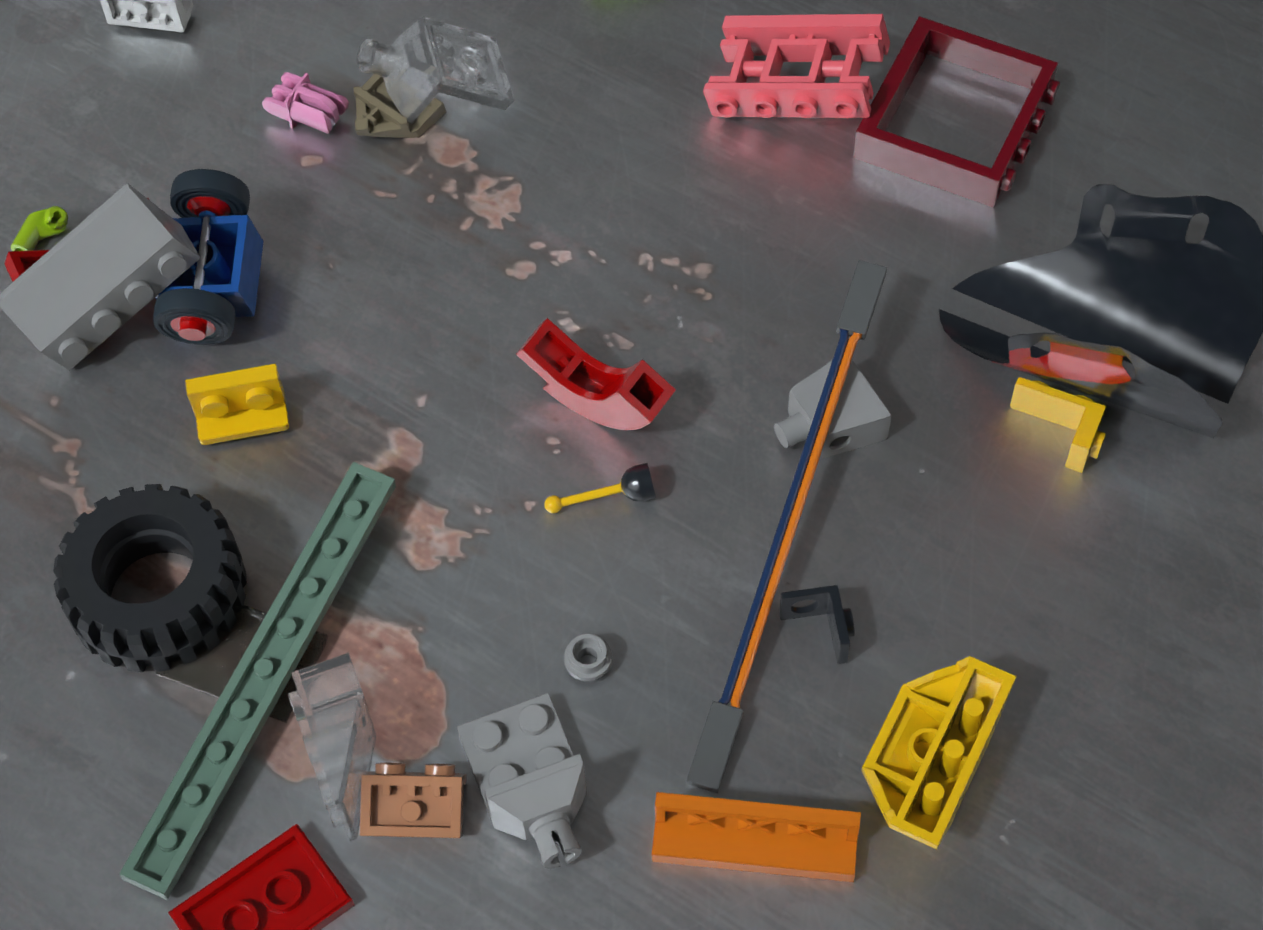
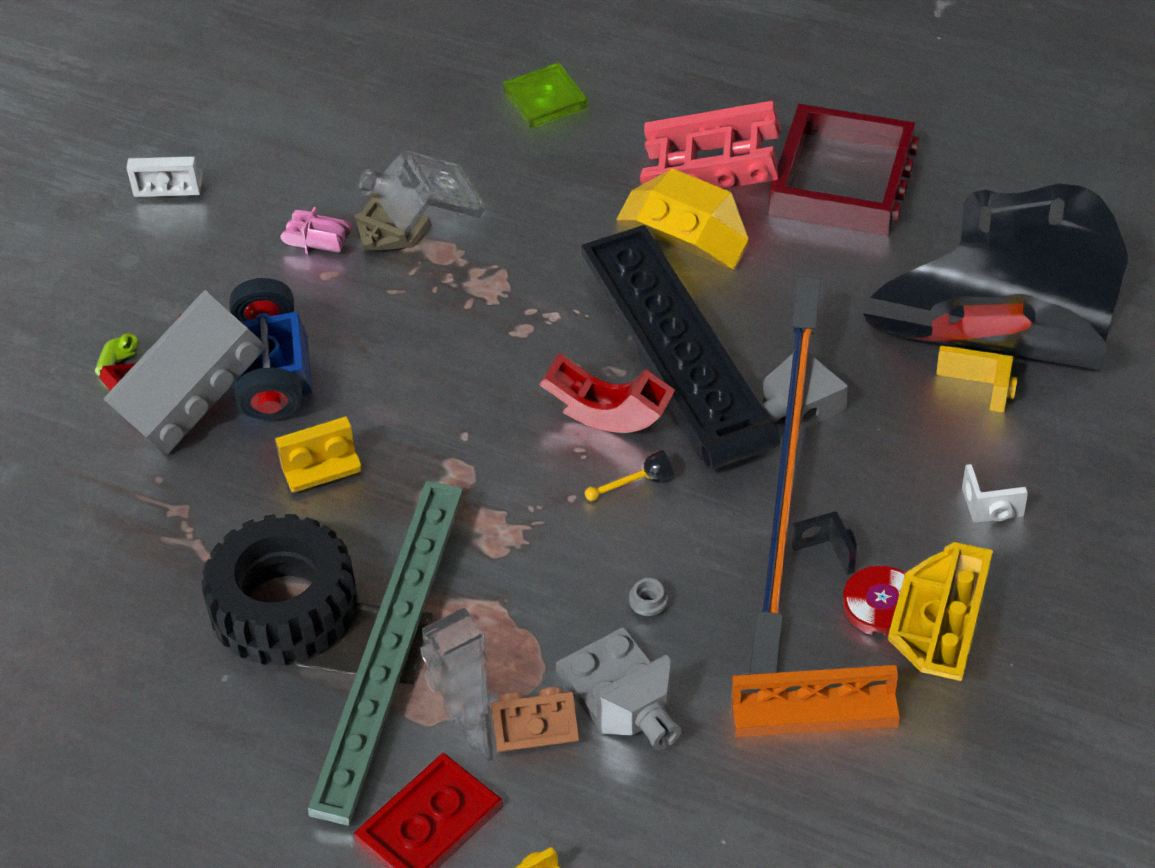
camera: 10 degrees left, 10 degrees down
none -> black hinge [581,225,780,471]
none -> yellow wedge [616,168,750,271]
none -> red tile [842,566,905,636]
none -> white bracket [962,464,1028,523]

